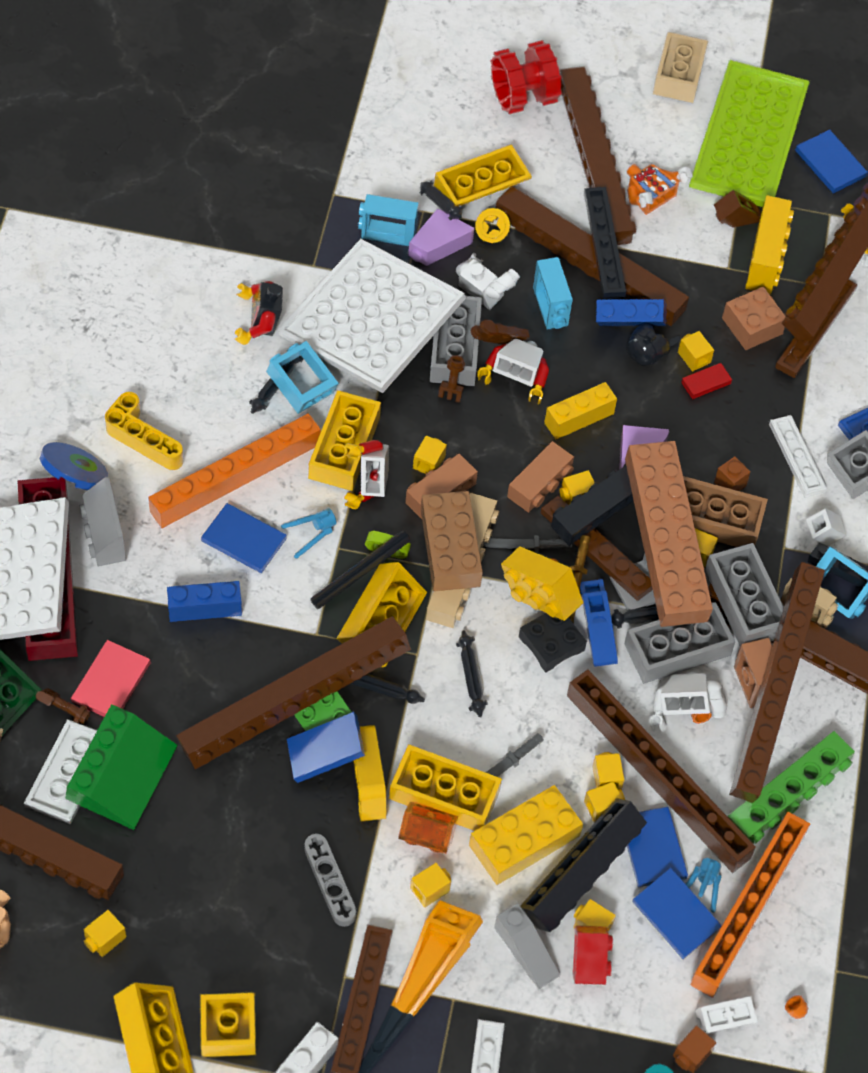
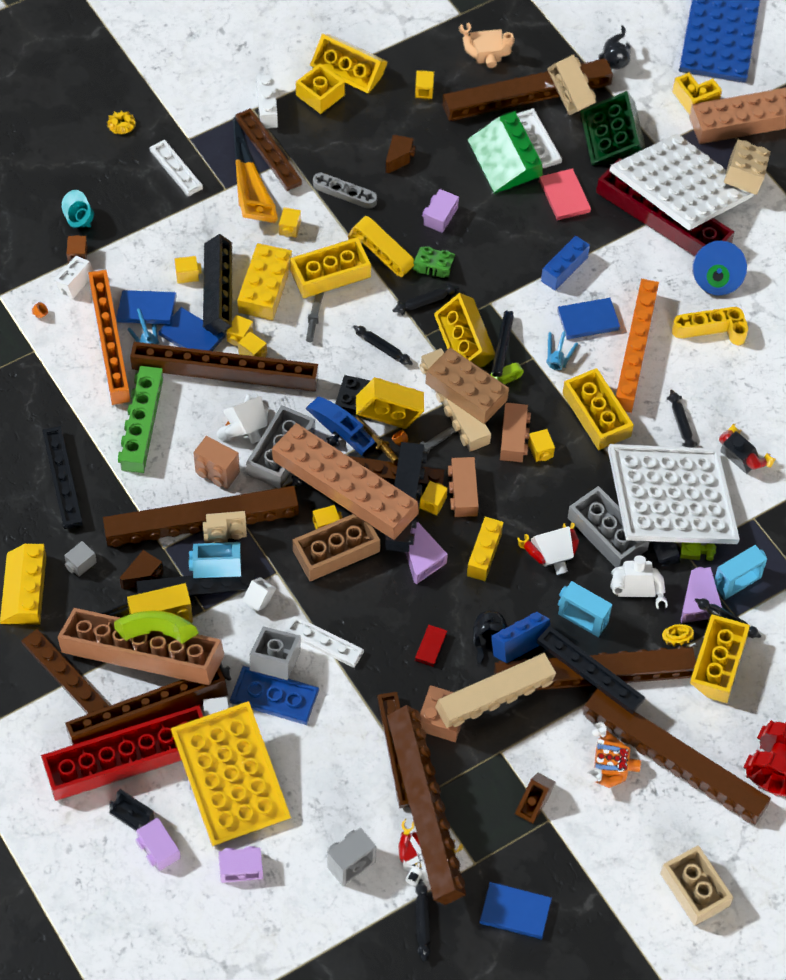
camera: 140 degrees right, 0 degrees up
reddish brown hinge [36,688,91,724] -> none
light grey slope [79,477,126,566] -> none
reddish brown brick [176,616,411,769] -> none
medium azure window [266,341,339,414] -> none
tile [287,712,365,783] -> none
torso [344,440,389,510] -> none
clear orange brick [398,802,458,853] -> none
reddish brown hinge [438,355,465,403] -> none
reddish brown hinge [470,320,530,345] -> none
light grey slope [494,903,560,989] -> none
red piece [572,926,613,985] -> none
yellow brick [678,331,714,371] -> none
lime plate [689,60,810,207] -> none
light grey brick [705,543,784,647] -> none
dark orange brick [714,457,750,491] -> none
reddish brown brick [729,562,825,803] -> none
yellow brick [745,195,794,295] -> none
none -> reddish brown slope [386,135,416,173]
none -> lavender brick [422,189,459,233]
none -> tan brick [435,653,556,728]

